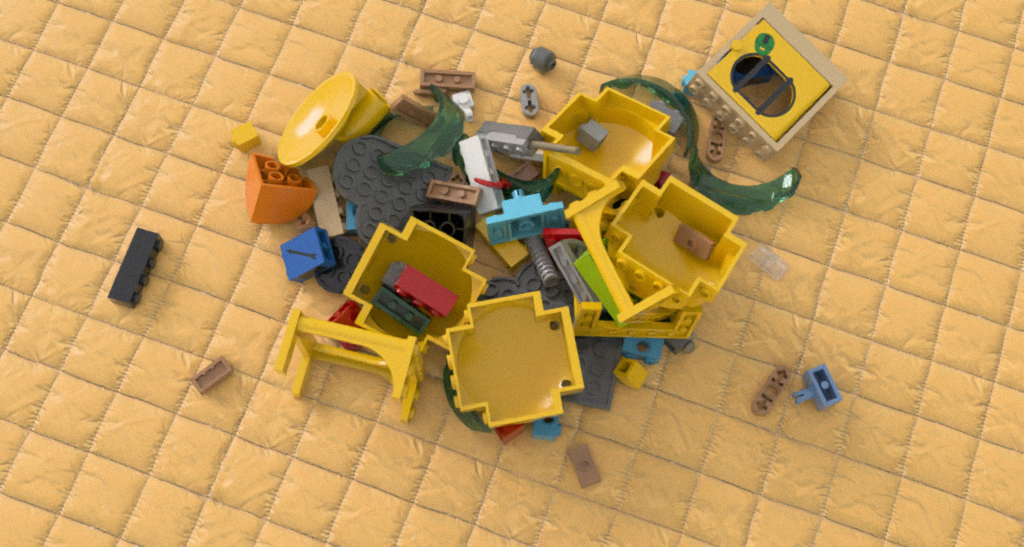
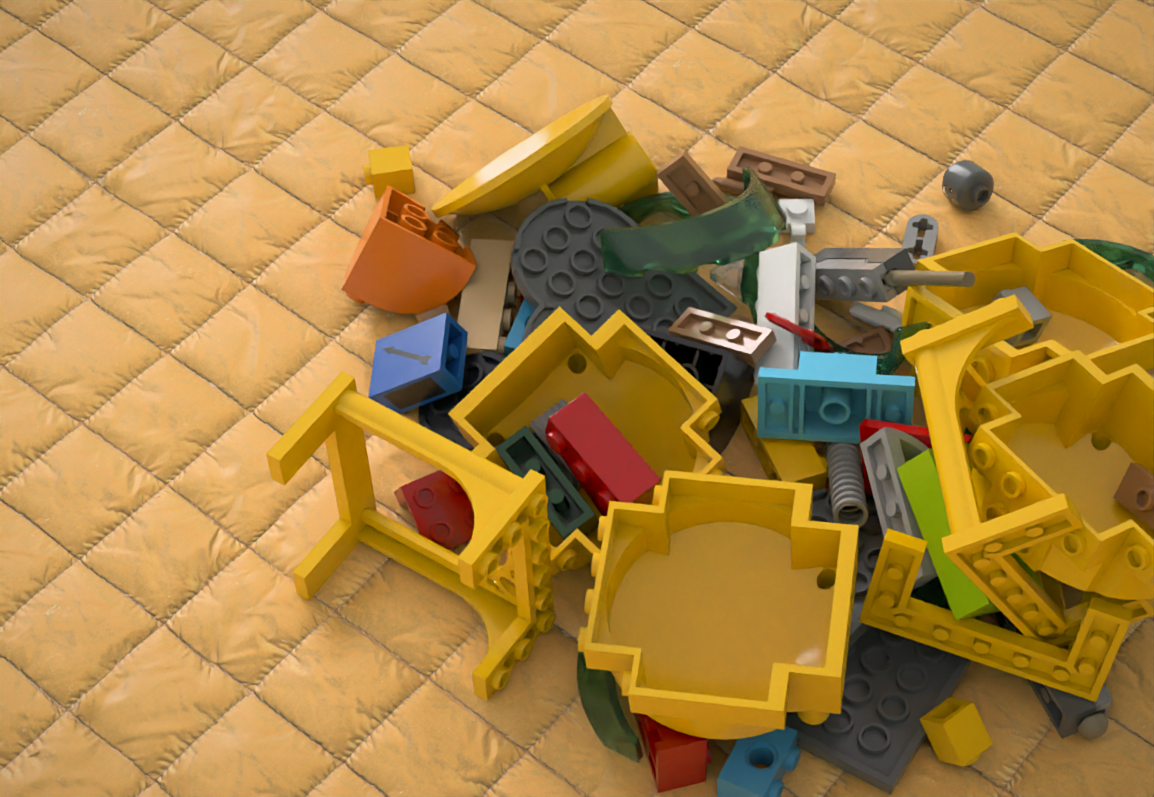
camera: 25 degrees right, 20 degrees down
black brick [107,227,164,309] -> none
medium nougat plate [189,356,235,396] -> none
dark azure brick [621,337,664,365] -> none

